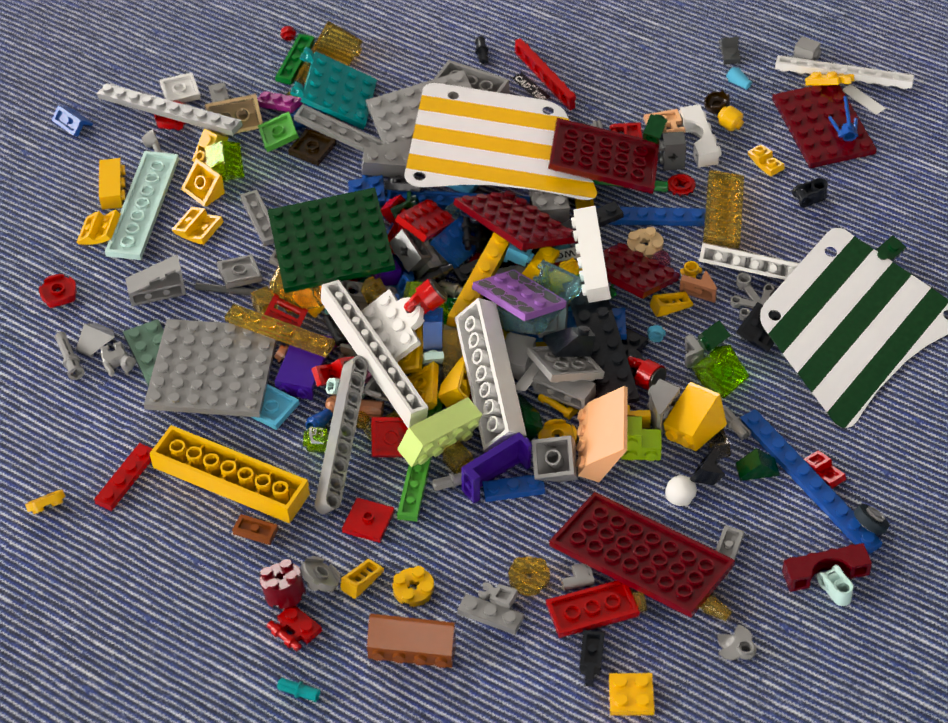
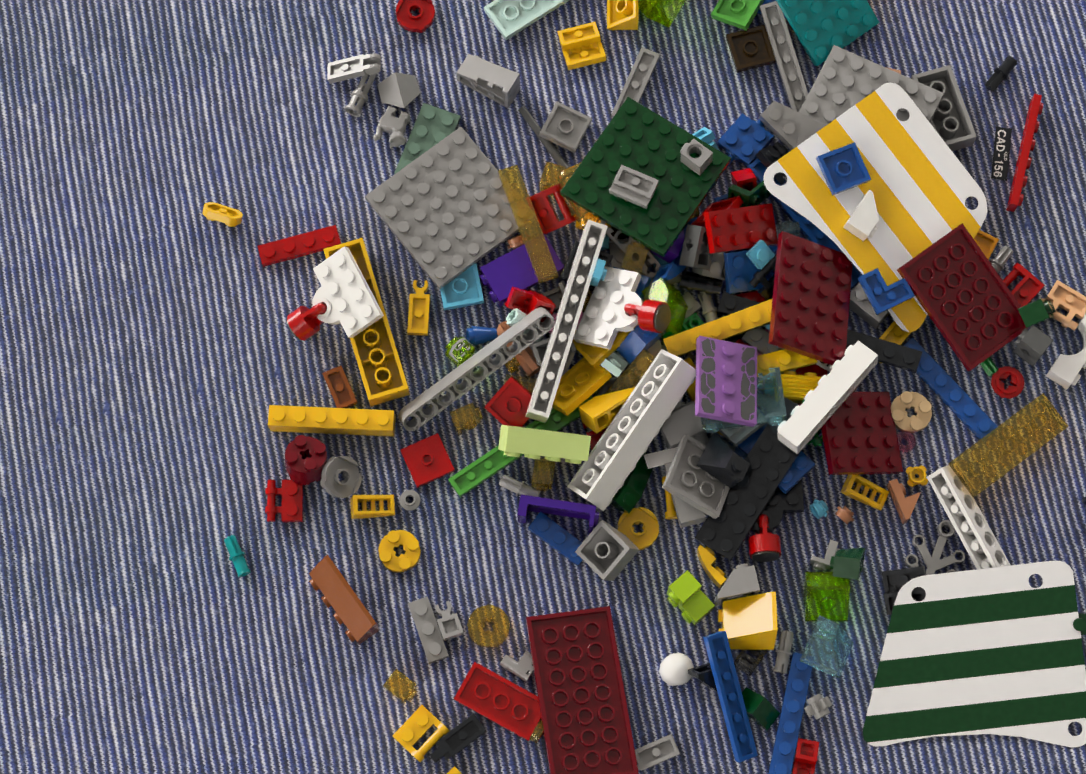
camera: 45 degrees right, 25 degrees up
light nougat slope [576,386,628,482] -> none
none -> yellow brick [268,405,396,437]
none -> white plate [286,246,384,341]
none -> light grey hinge [327,53,381,84]
none -> clear yellow brick [383,669,417,704]
none -> yellow plate [392,705,450,763]
none -> light grey plate [399,490,421,511]
none -> yellow plate [407,280,430,336]
none -> clear yellow brick [450,403,483,436]
none -> medium azure plate [590,259,607,287]
none -> light grey plate [609,165,659,209]
none -> light grey brick [680,139,713,176]
none -> blue plate [703,631,758,762]
none -> medium azure plate [746,240,775,269]
none -> clear light blue slope [800,615,854,678]
none -> light grey gear [804,693,832,720]
none -> blue plate [816,142,871,196]
none -> nougat plate [835,506,854,525]
none -> white slope [843,190,879,241]
none -> blue plate [858,268,915,315]

